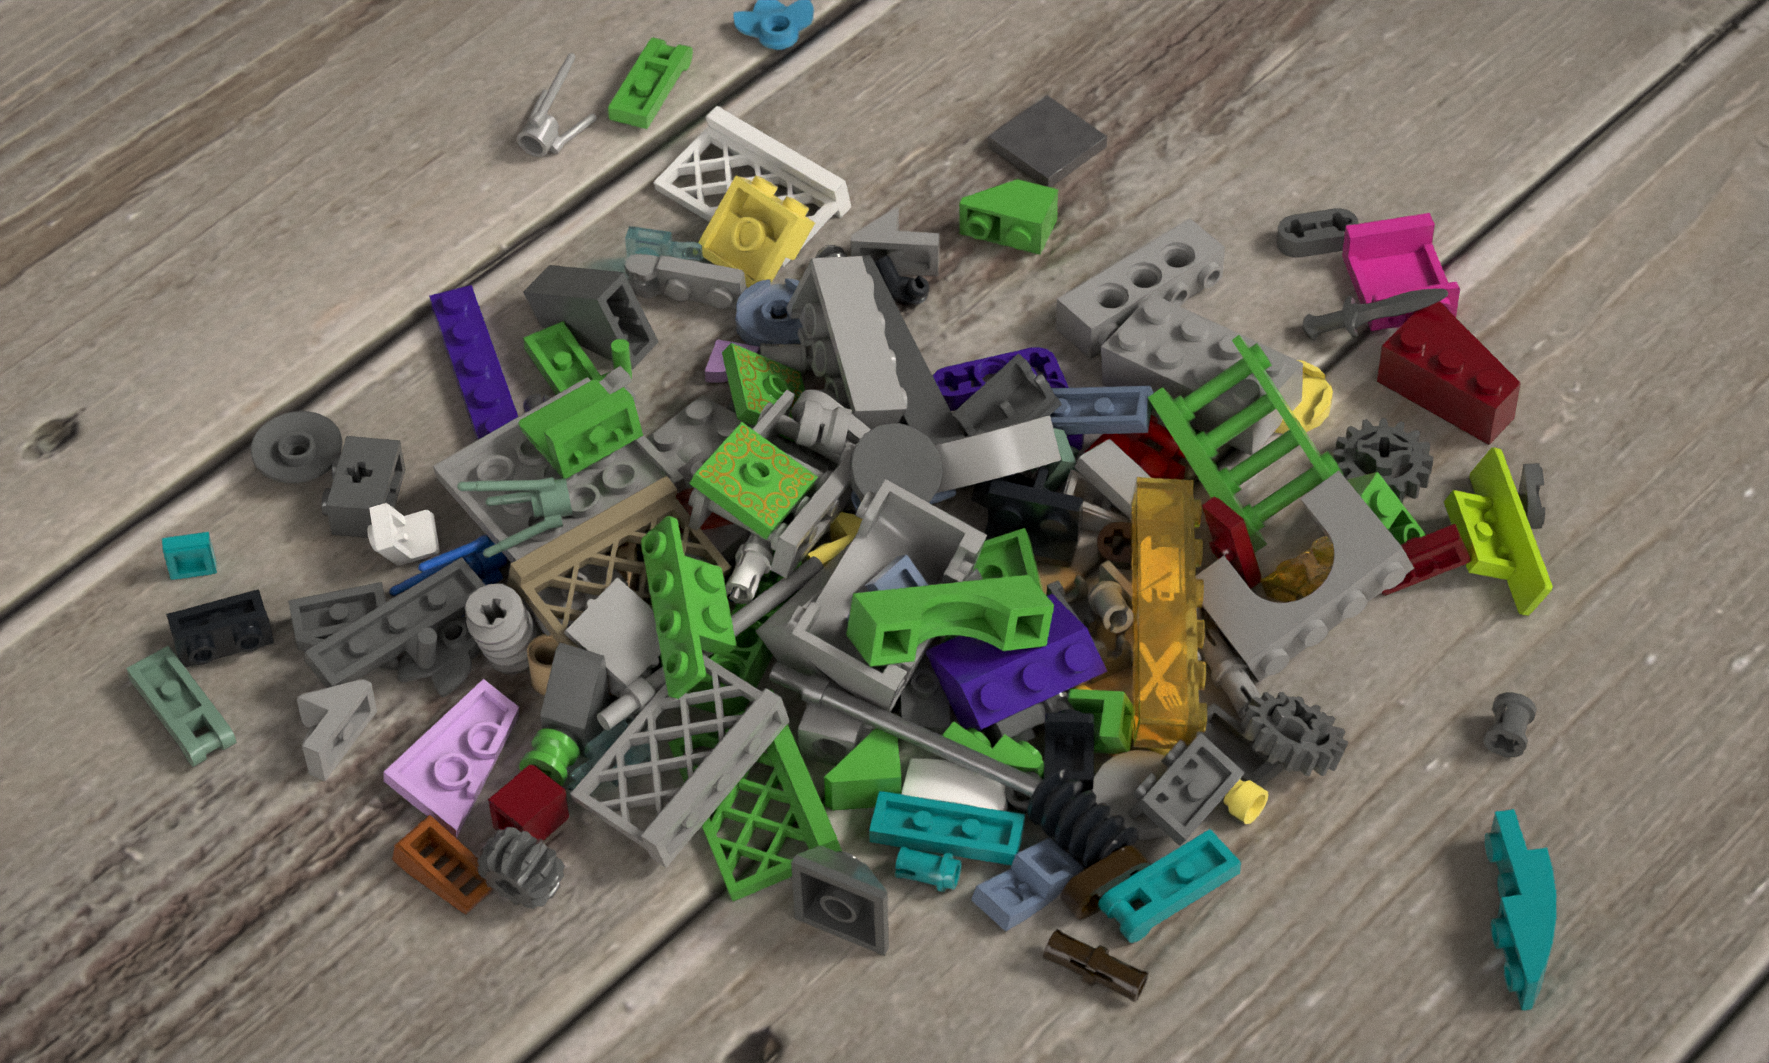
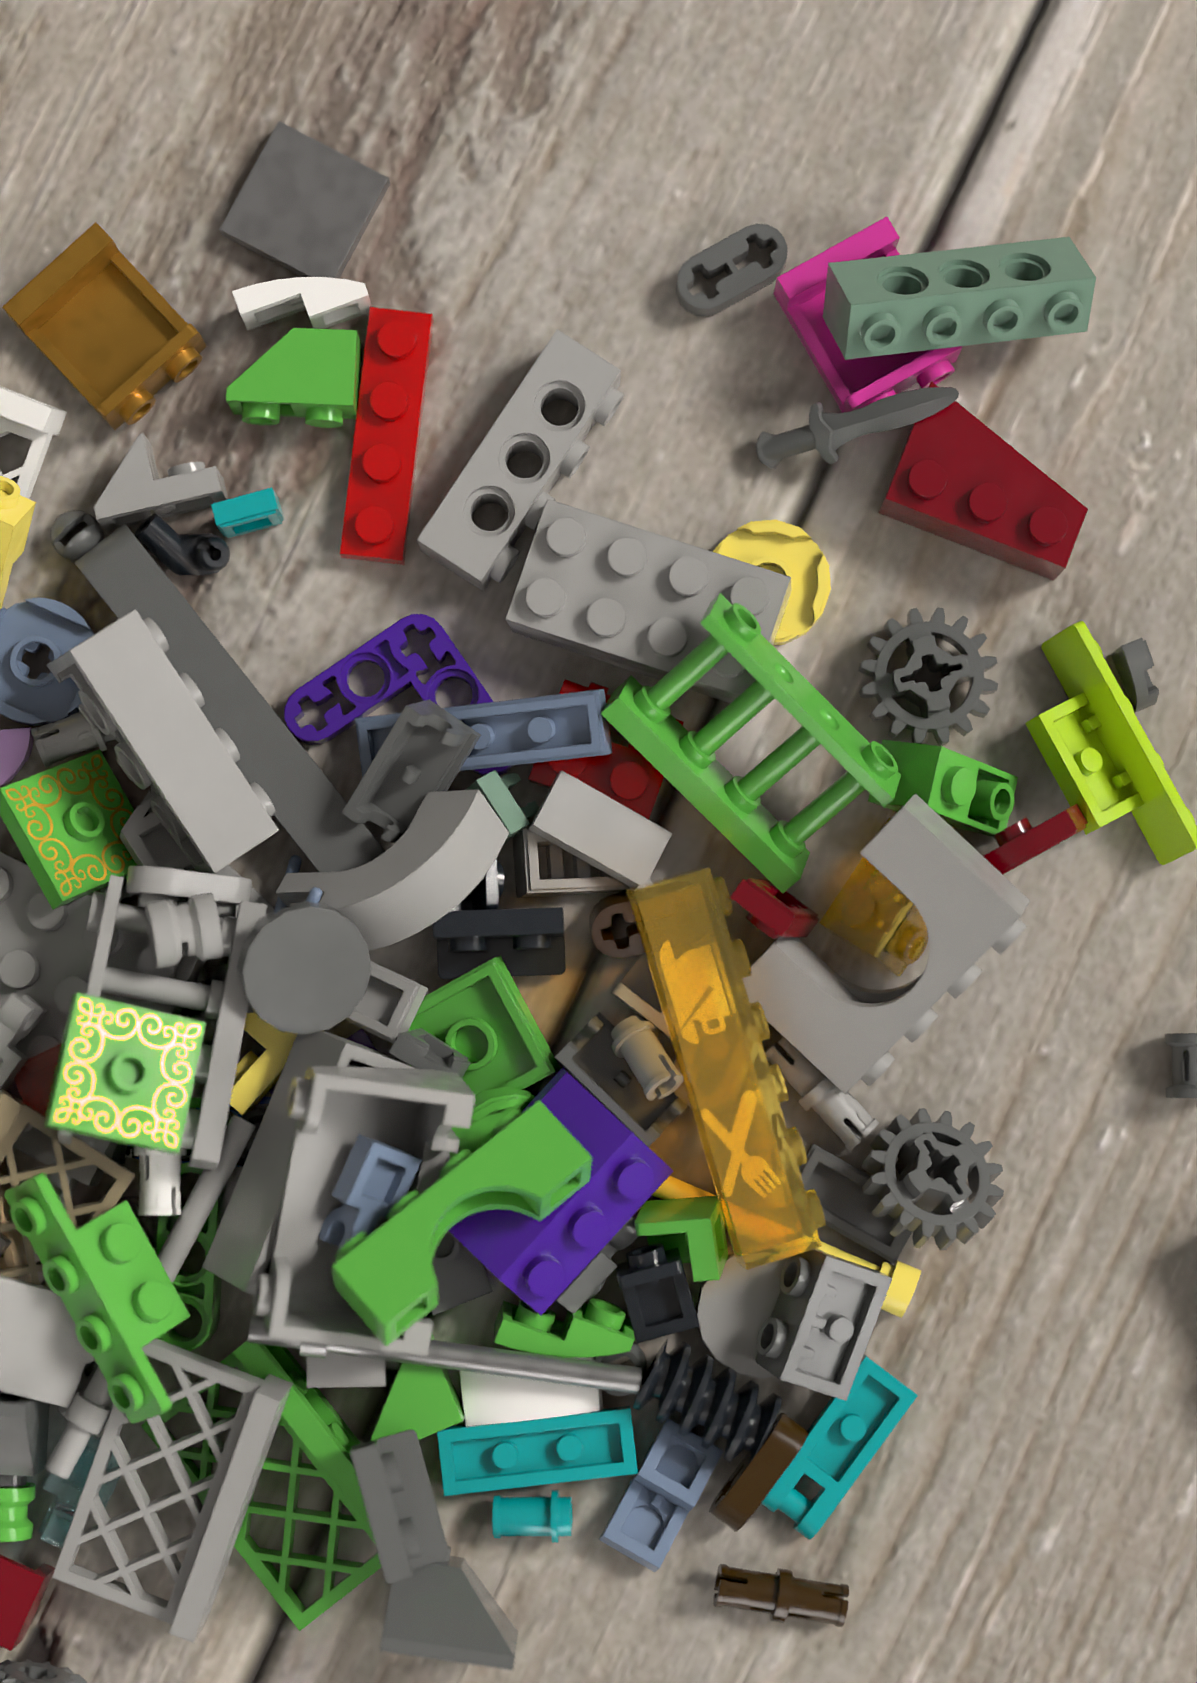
camera: 20 degrees left, 35 degrees up
none -> pearl gold panel [2,222,207,430]
none -> teal tile [211,487,285,538]
none -> white slope [232,277,372,330]
none -> red plate [340,307,434,565]
none -> dark grey bracket [350,1429,449,1585]
none -> sand green brick [823,237,1096,360]

